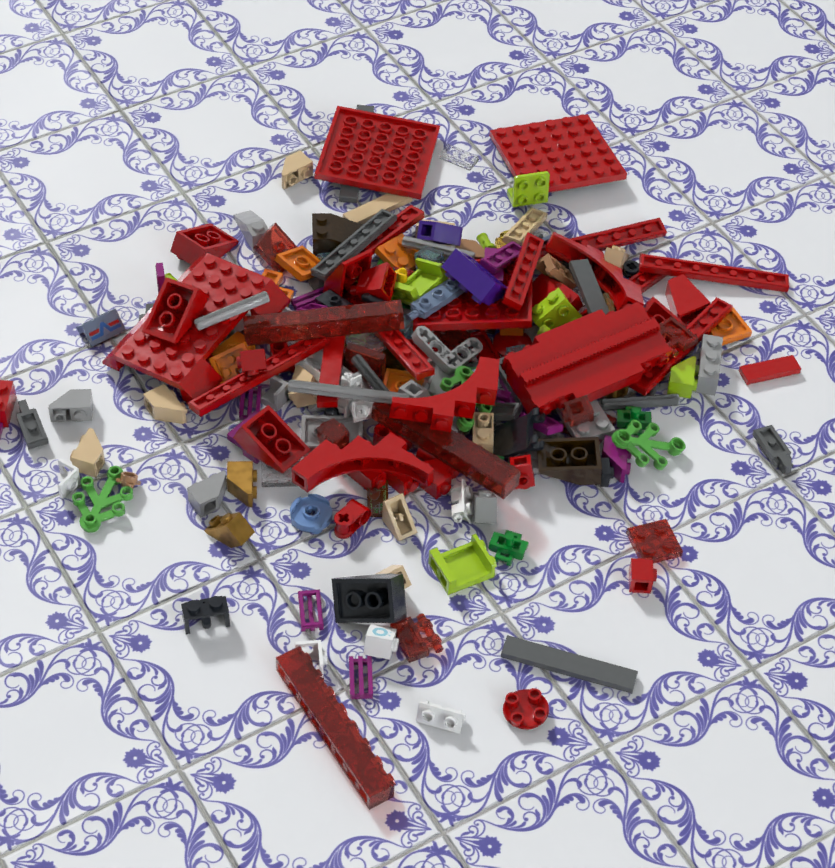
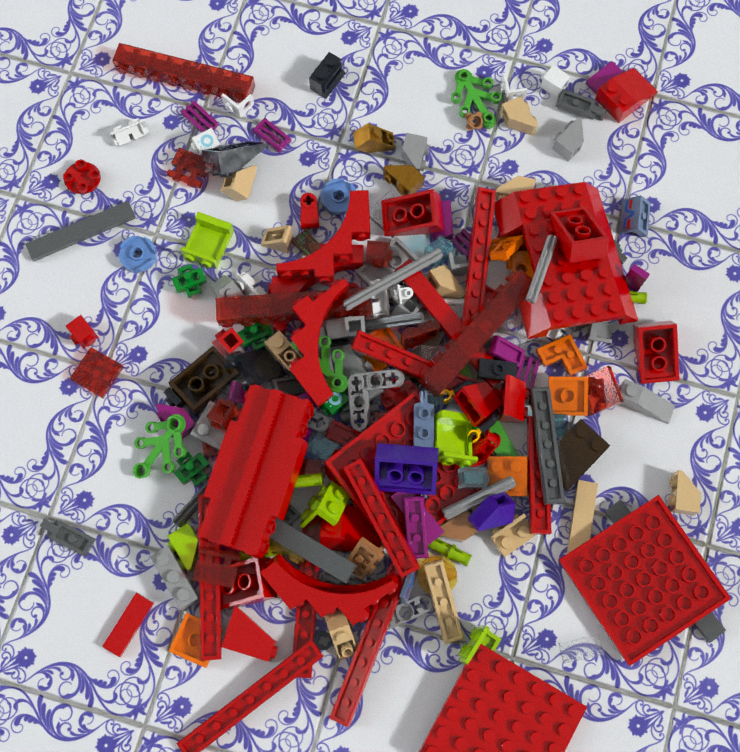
camera: 140 degrees right, 25 degrees up
red brick [236,348,267,376] -> none
none -> medium blue plate [118,236,157,274]
none -> clear light blue brick [424,236,454,268]
none -> white brick [540,65,571,98]

